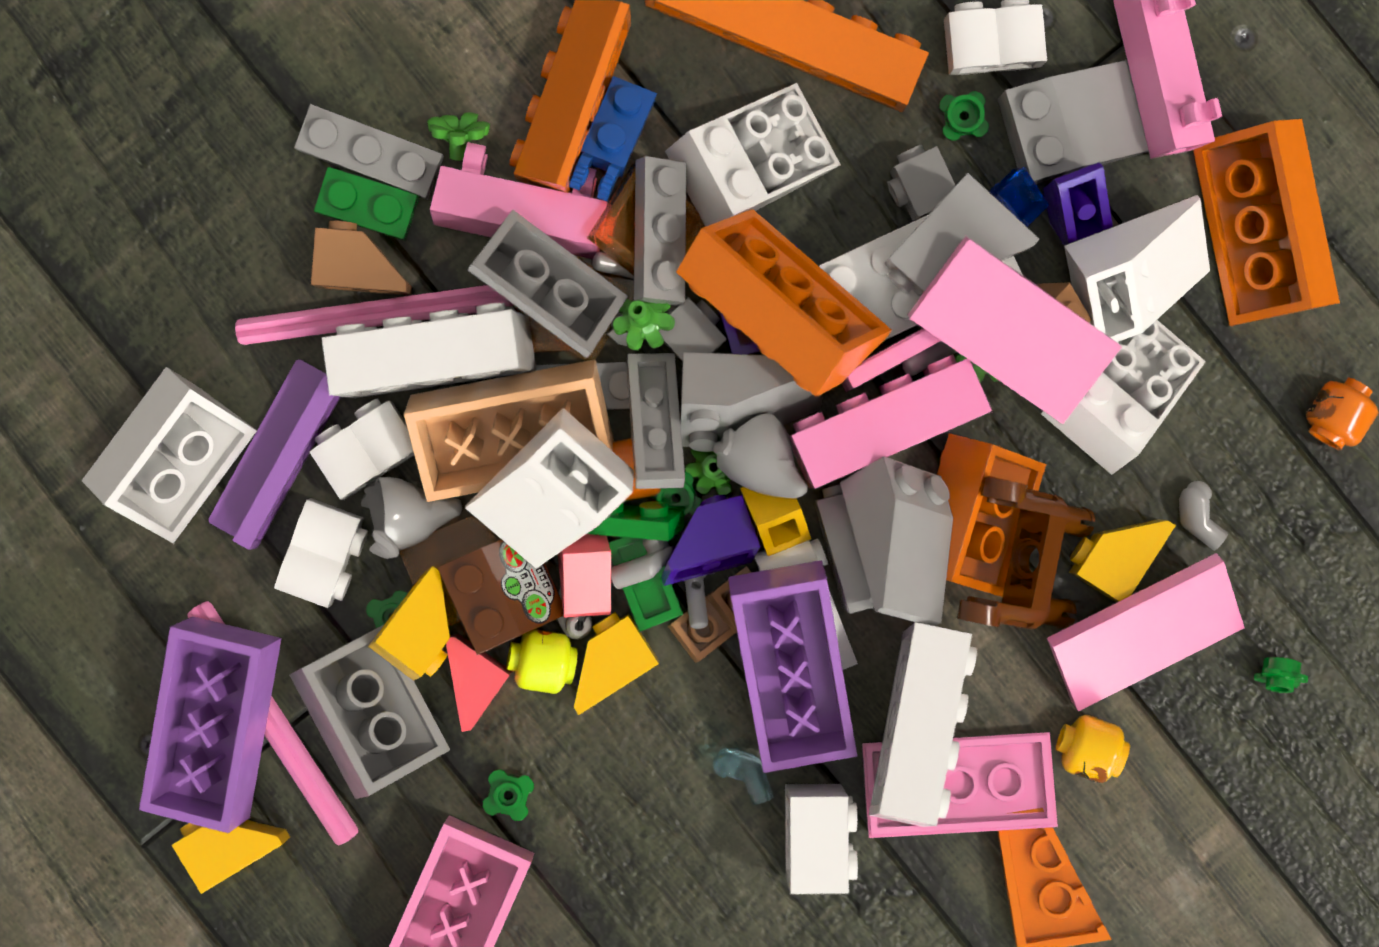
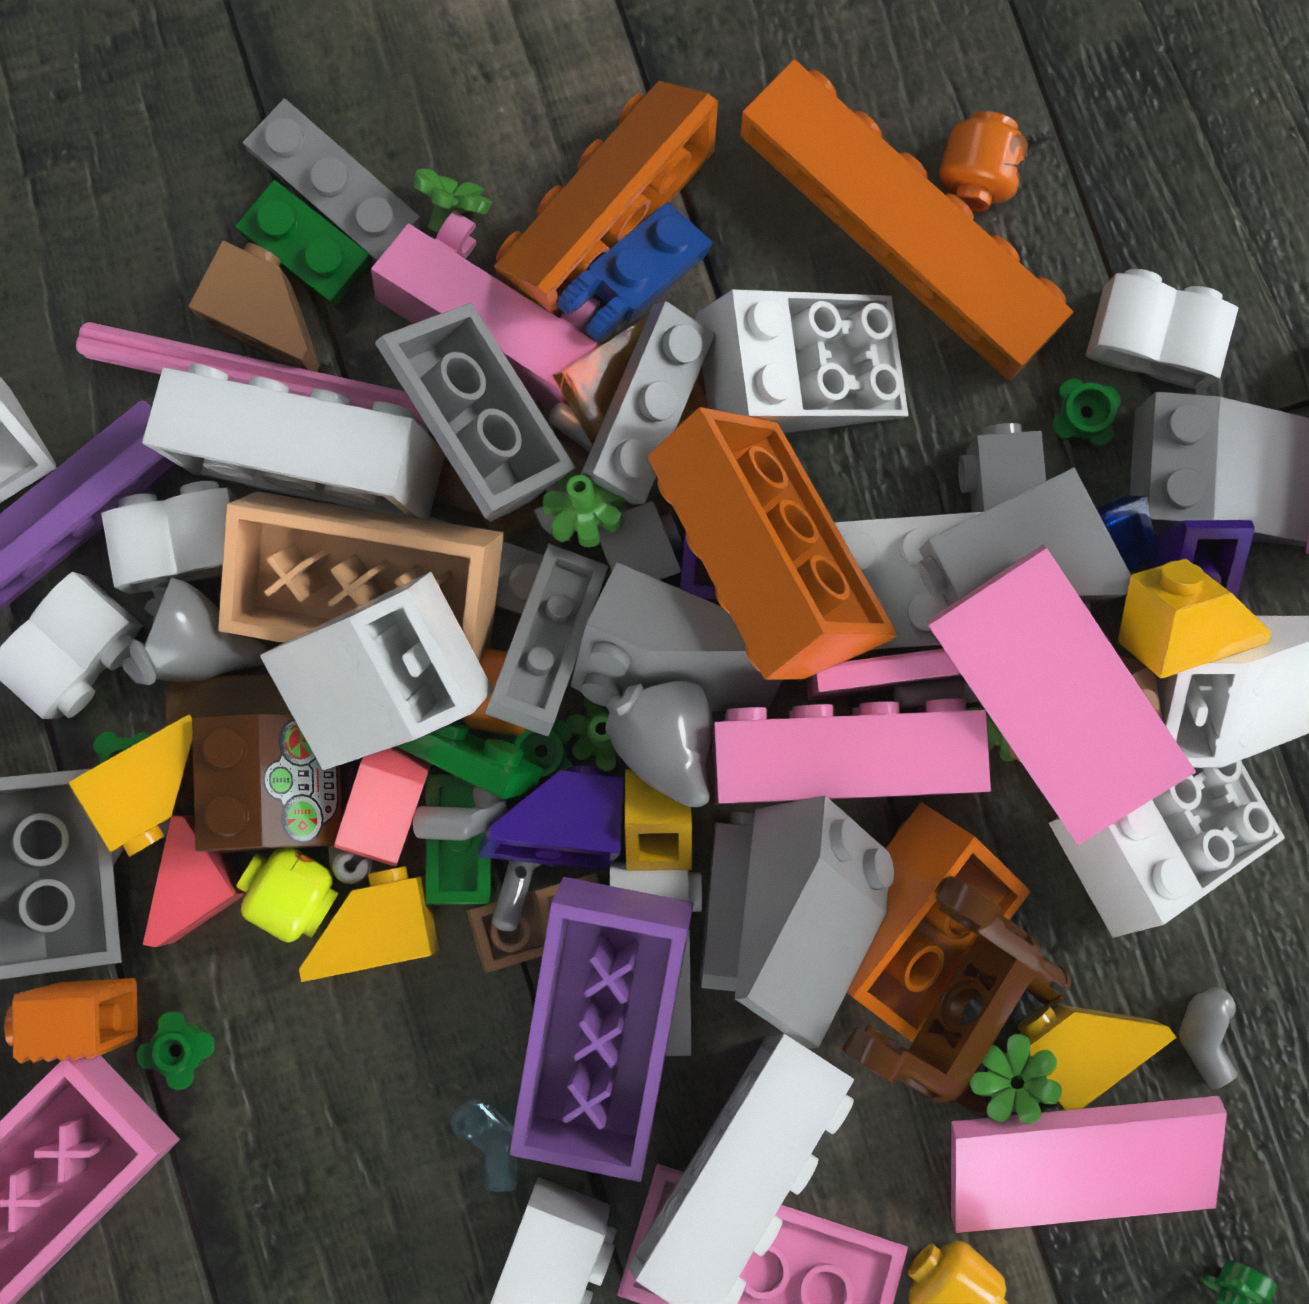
camera: 25 degrees right, 5 degrees down
none -> orange brick [4,978,138,1064]
none -> bright green plant [970,1034,1062,1124]
none -> yellow slope [1118,558,1272,679]

